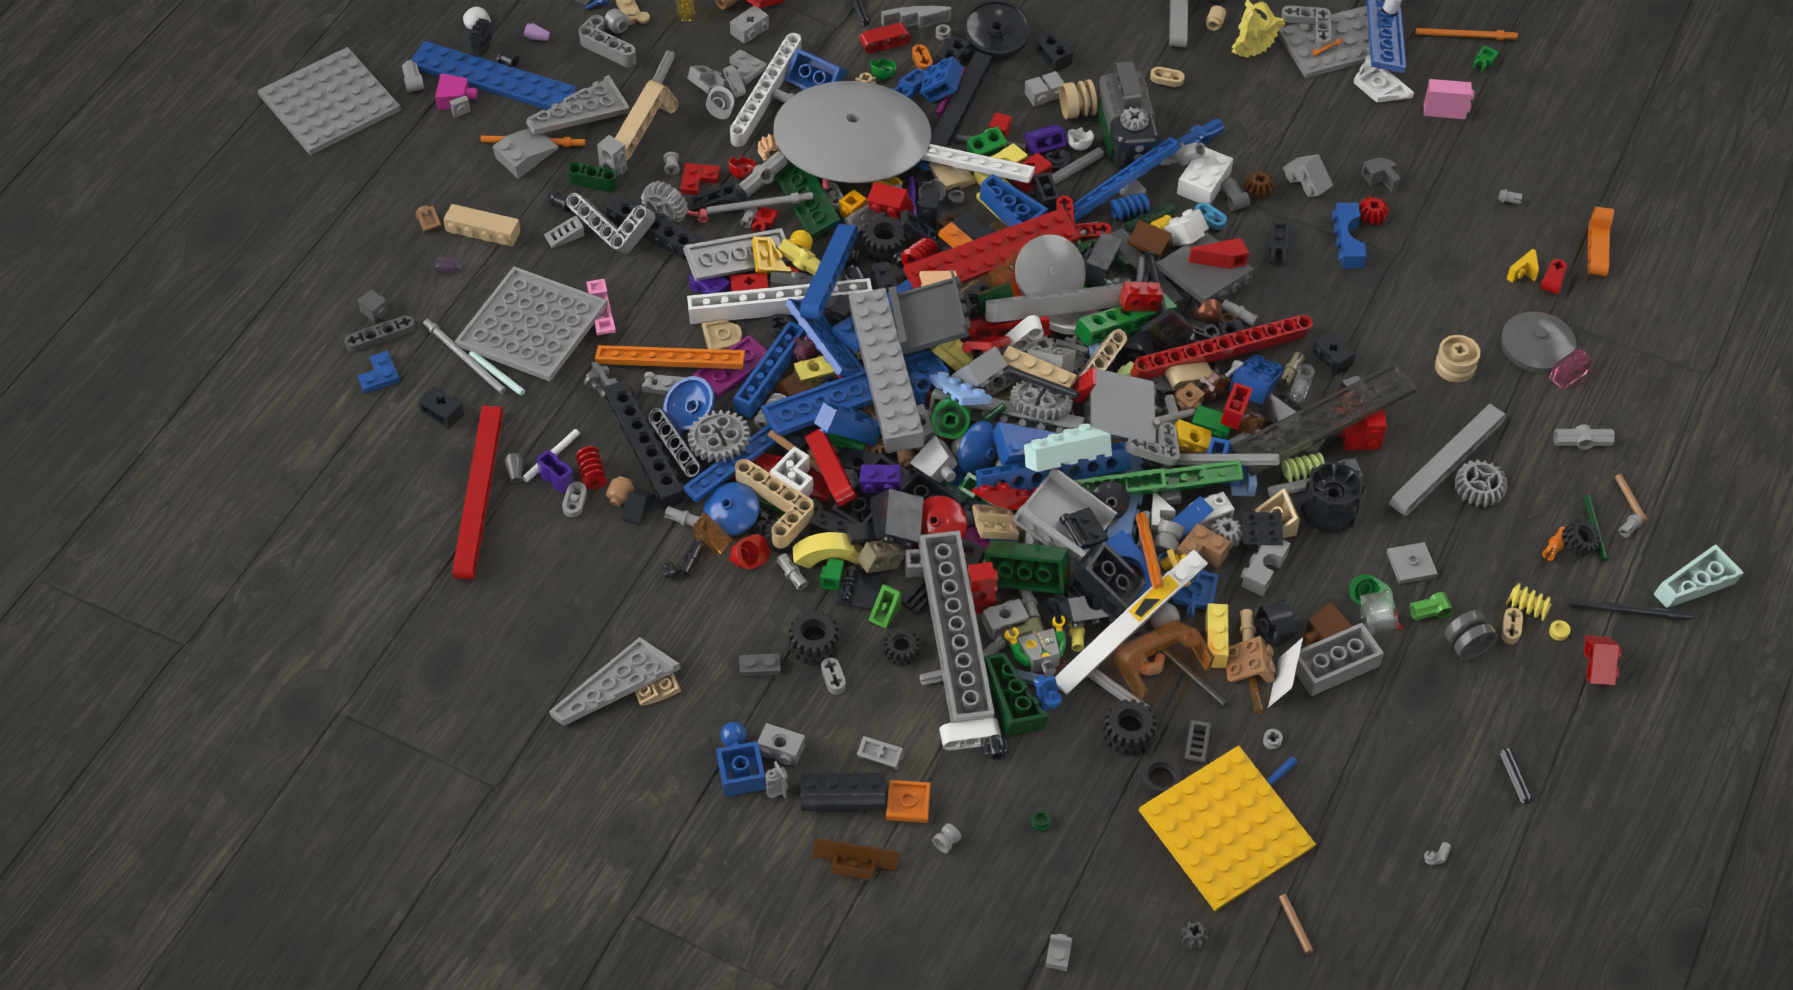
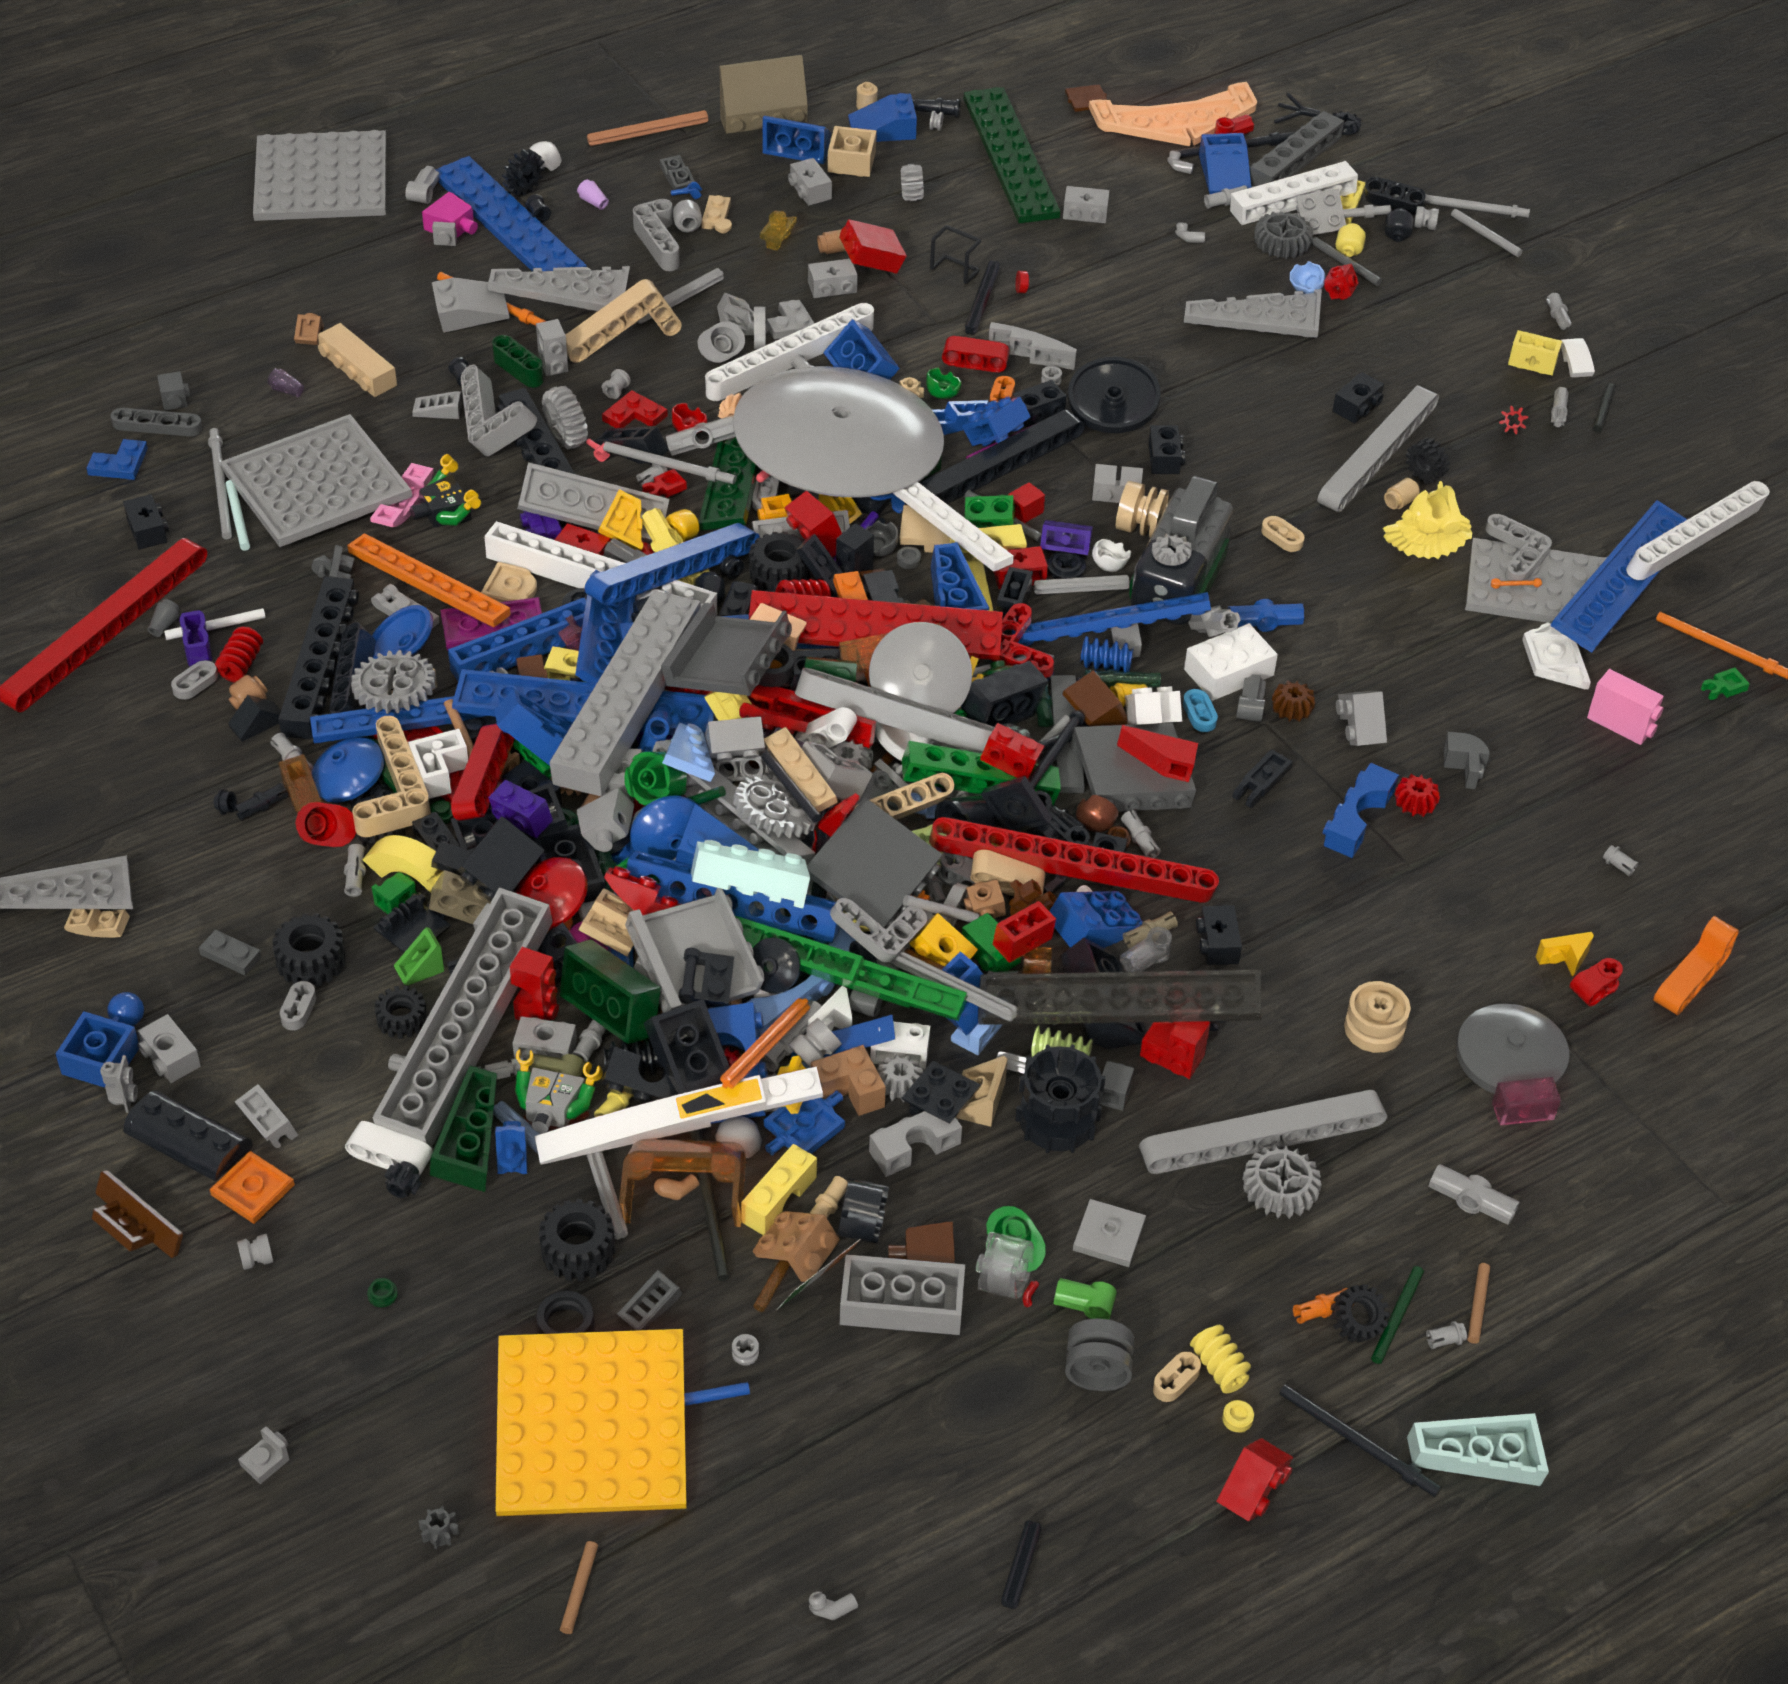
camera: 30 degrees right, 5 degrees down
none -> torso [410,454,481,527]

